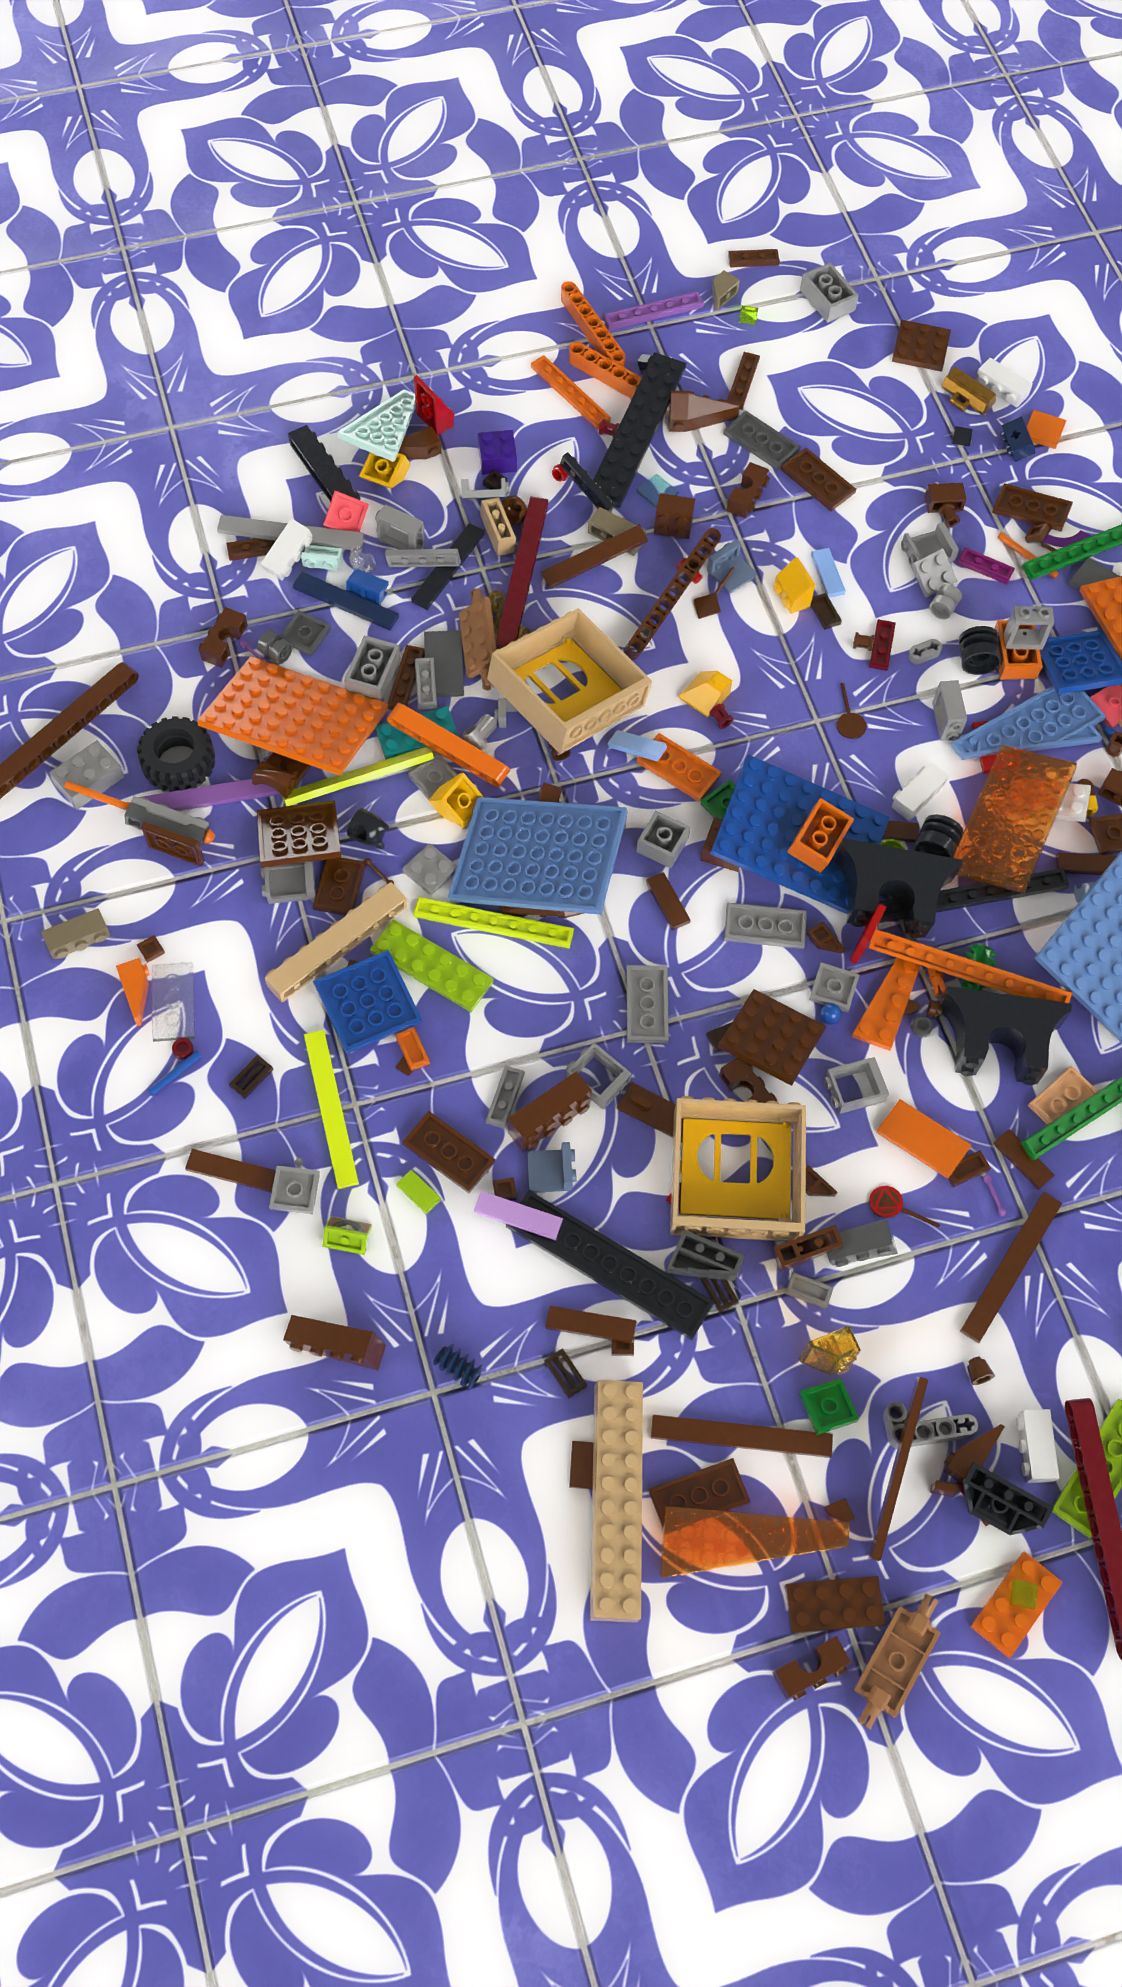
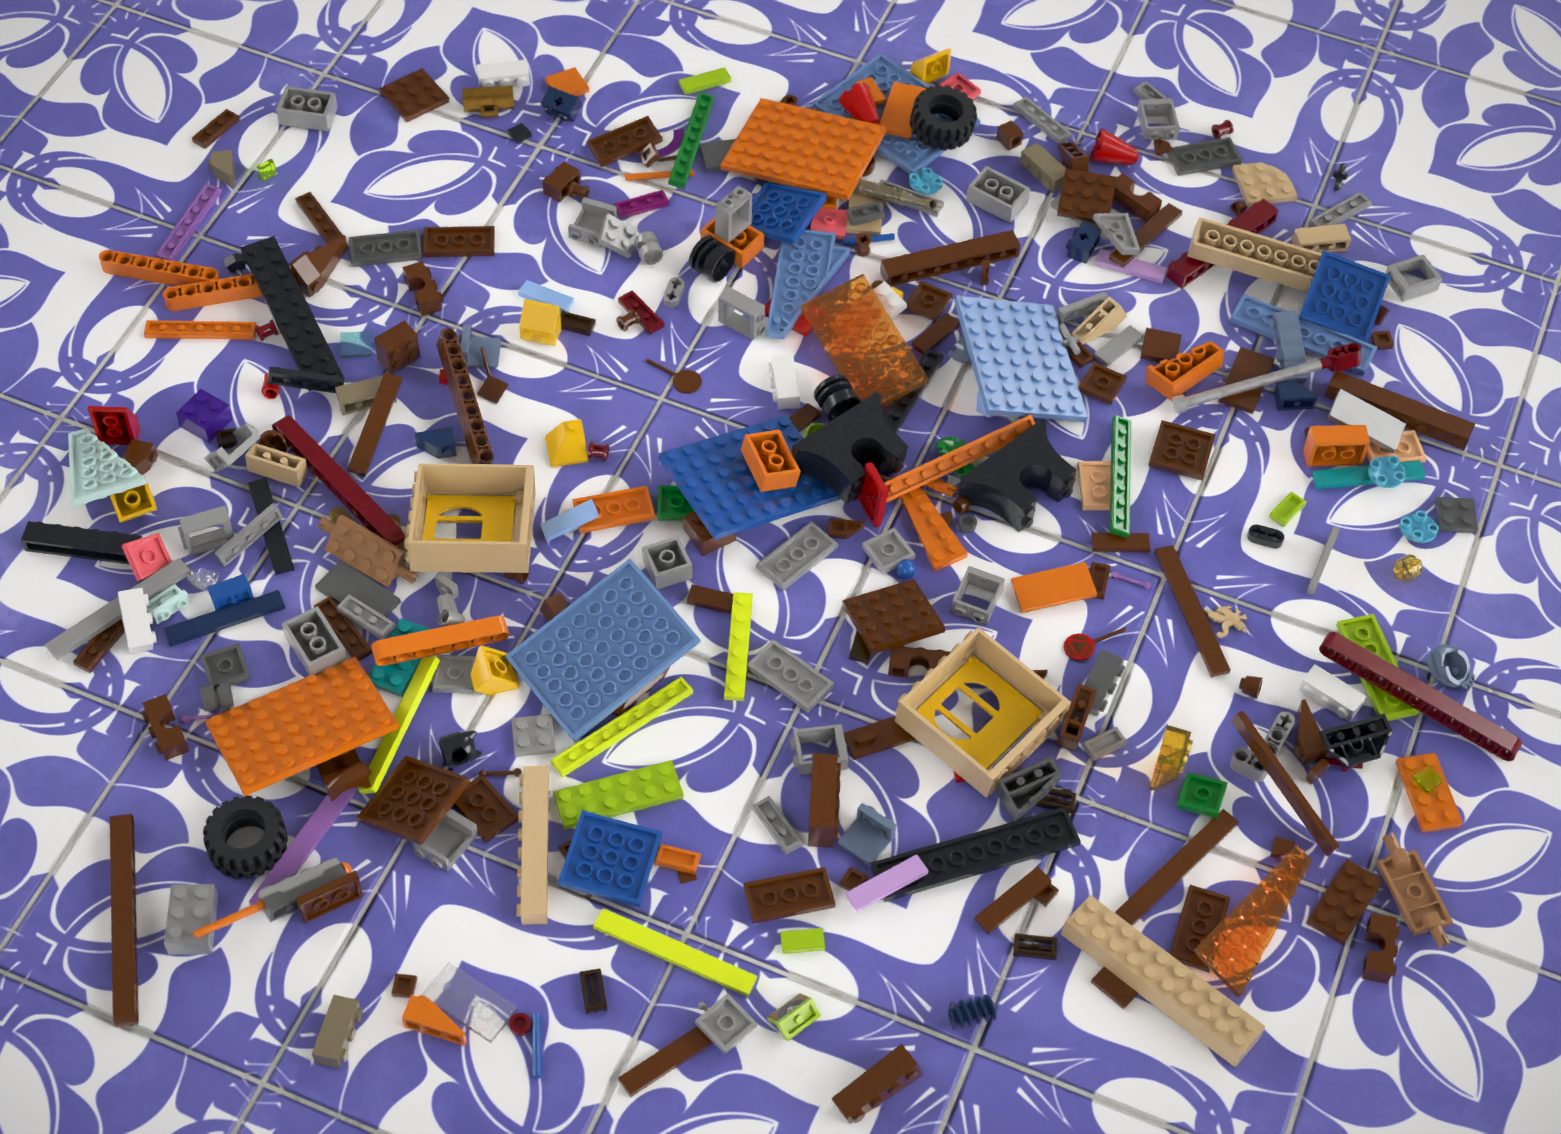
camera: 50 degrees left, 10 degrees down
none -> dark blue slope [414,427,457,459]
none -> neon yellow plate [724,592,753,701]
none -> tan piece [1204,606,1247,638]

